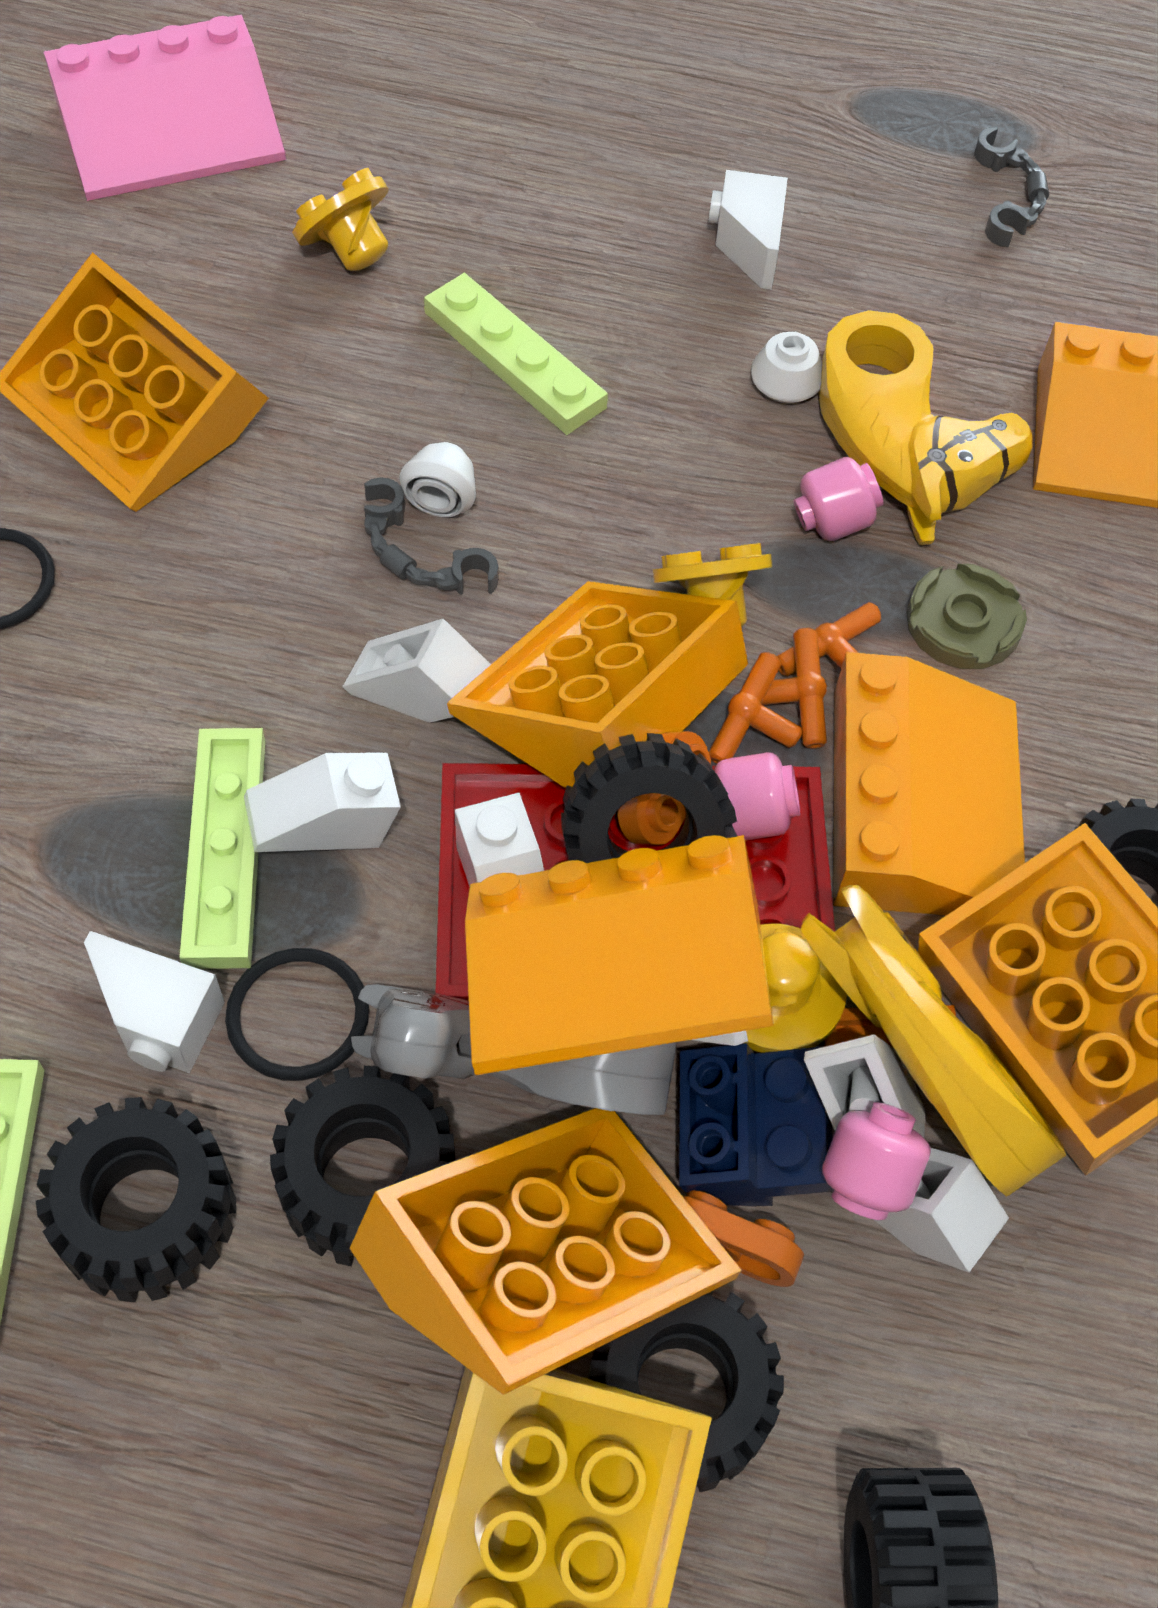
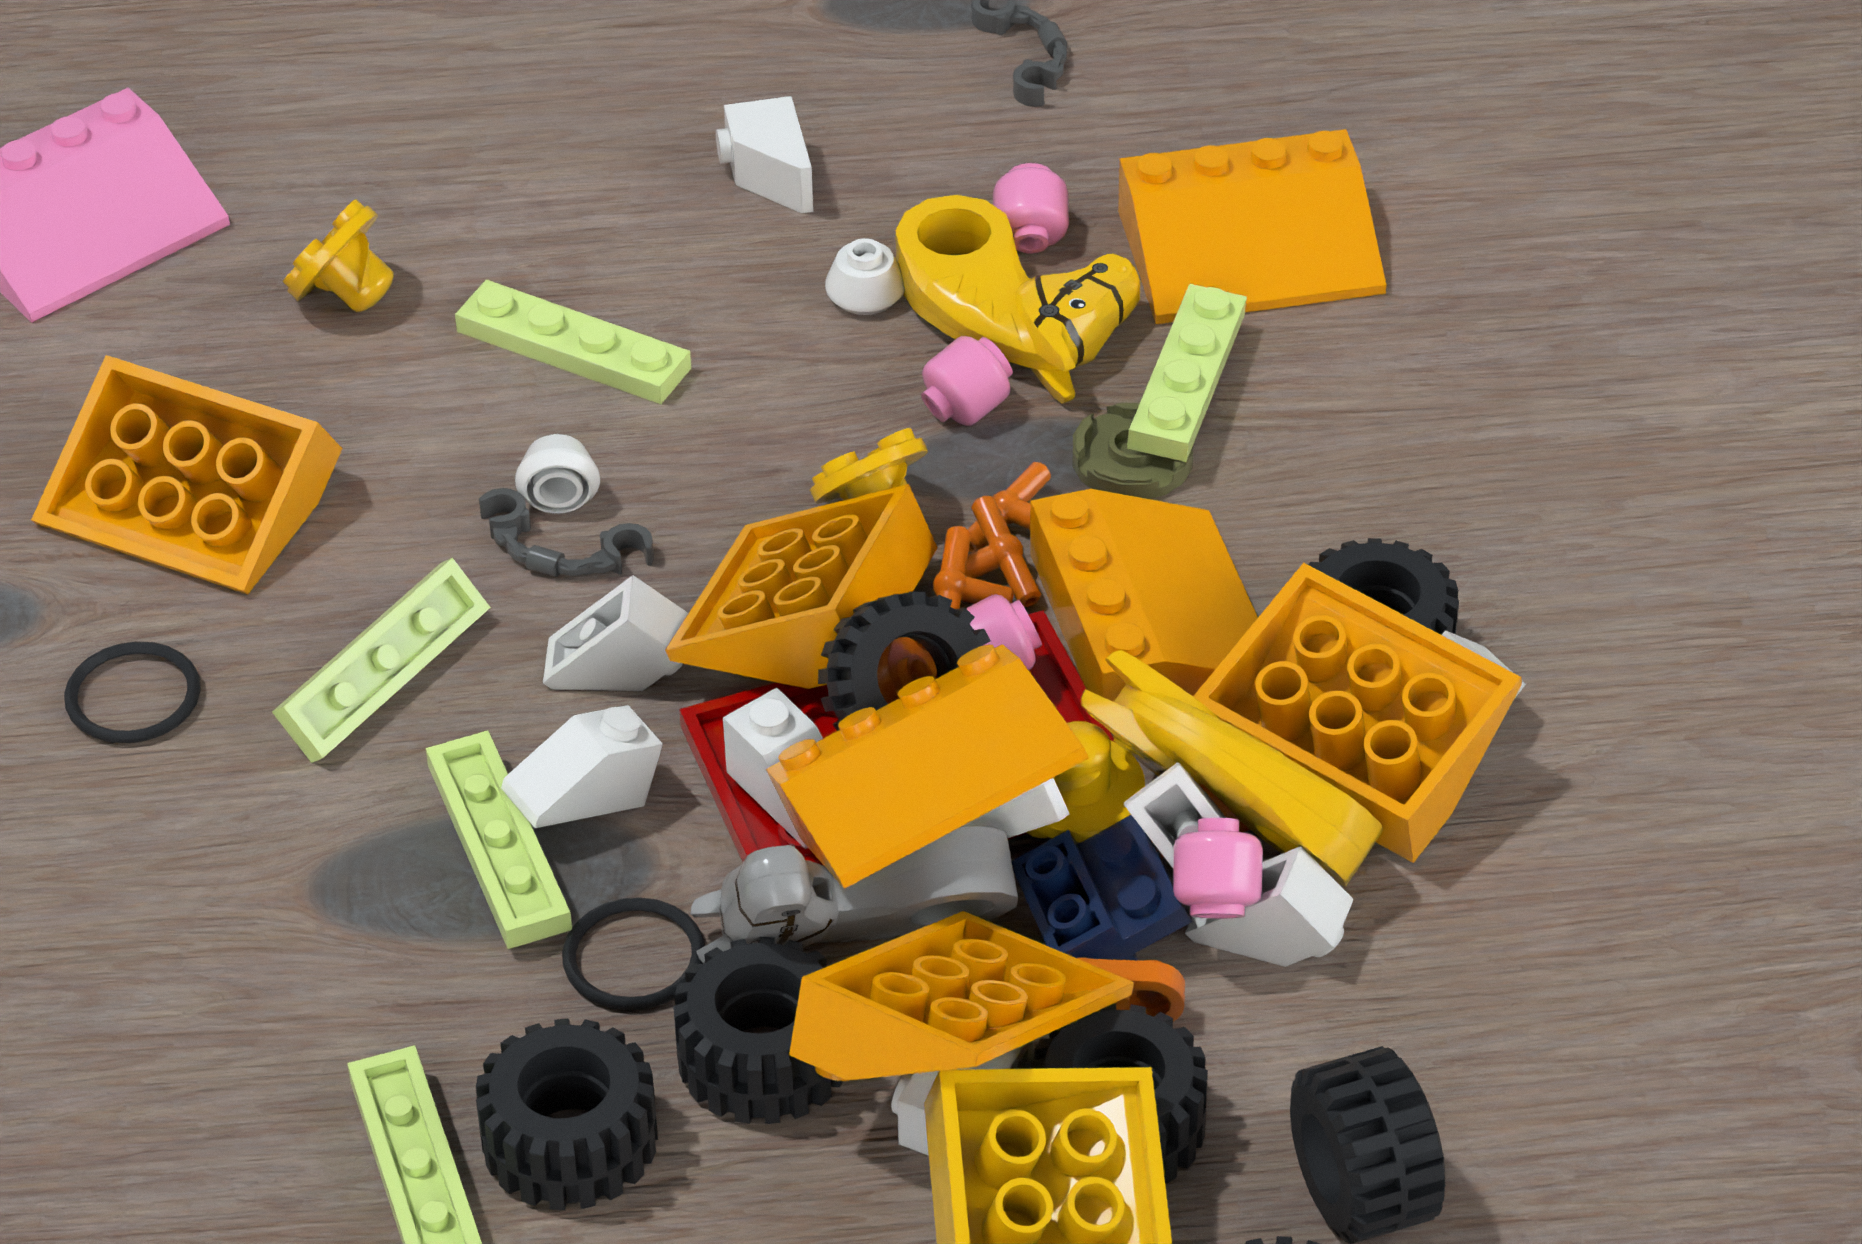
camera: 15 degrees left, 15 degrees down
white slope [84,931,225,1073] -> none
none -> yellowish green plate [272,558,491,763]
none -> bright pink head [993,163,1069,254]
none -> yellowish green plate [1127,284,1247,462]

